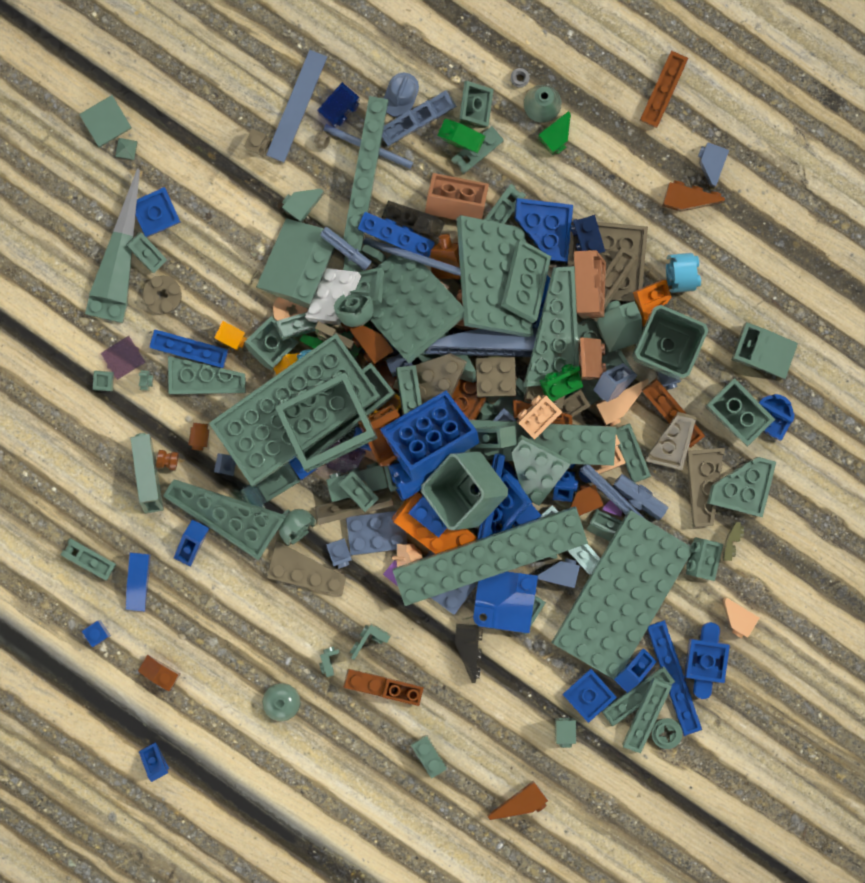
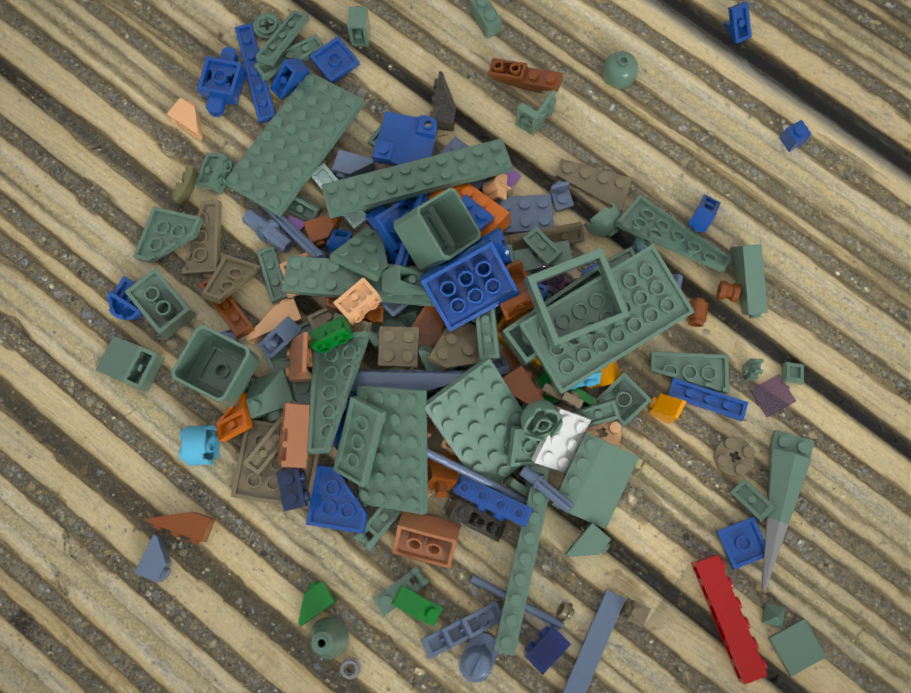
camera: 175 degrees left, 10 degrees down
sand green plate [60,538,116,581] -> none
blue slope [126,552,151,612] -> none
dark orange slope [138,655,181,691] -> none
sand green bracket [319,647,340,677] -> none
sand green slope [459,81,494,127] -> none
dark orange plate [640,50,689,128] -> none
none -> red brick [691,555,768,685]

